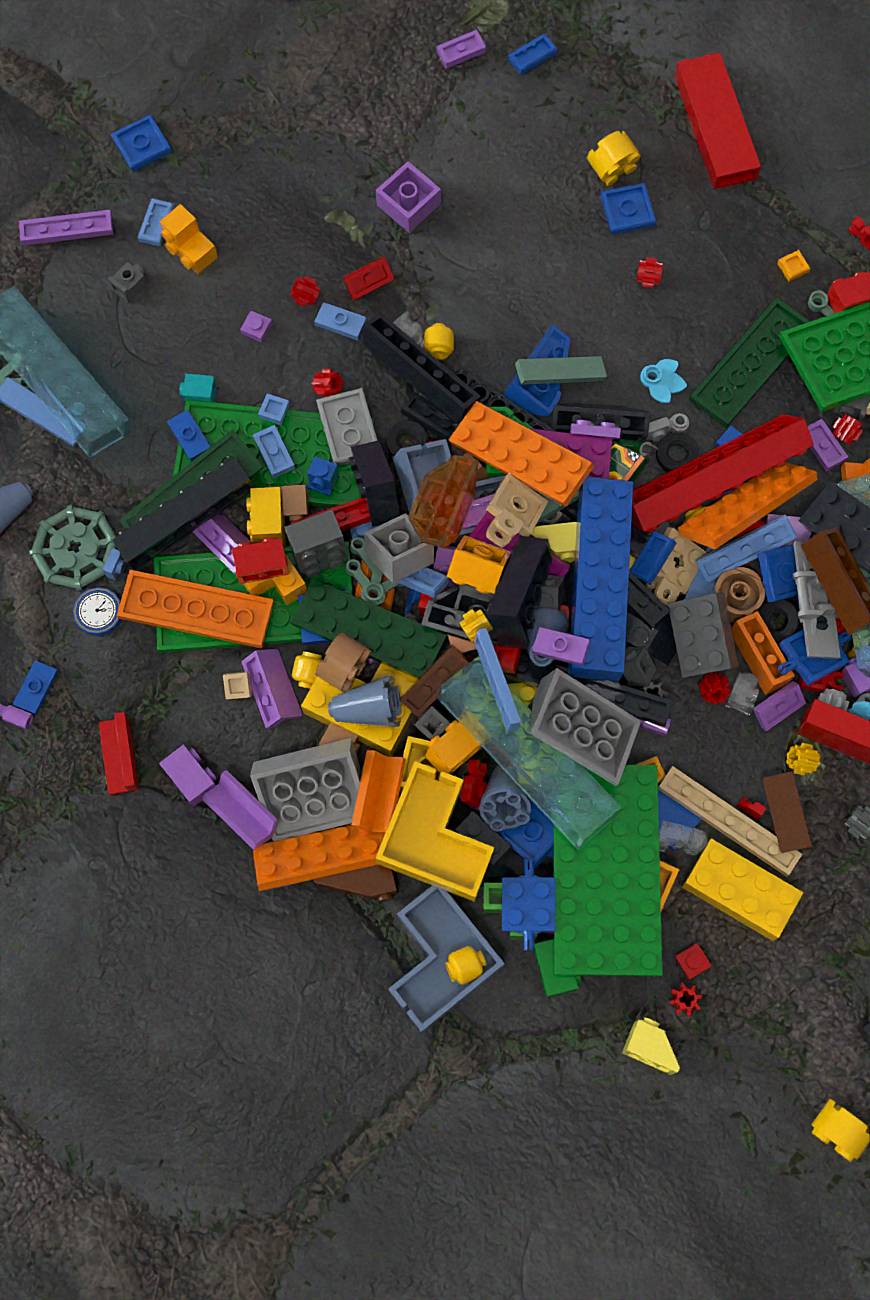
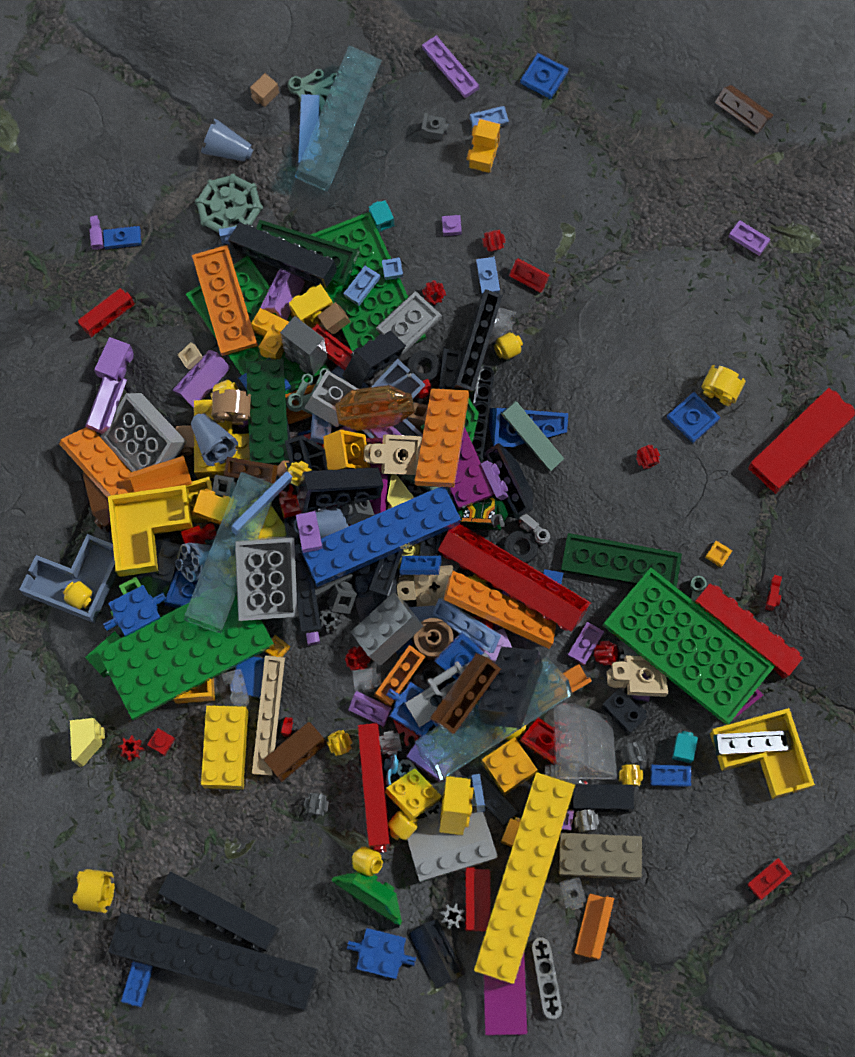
camera: 60 degrees right, 0 degrees up
tile [73,587,122,636] -> none
blue plate [167,410,210,462] -> none
red brick [232,537,289,584] -> none
blue brick [307,456,339,496] -> none
medium lavender brick [376,161,441,233] -> none
blue plate [508,33,557,75] -> none
medium azure plate [640,359,687,403] -> none

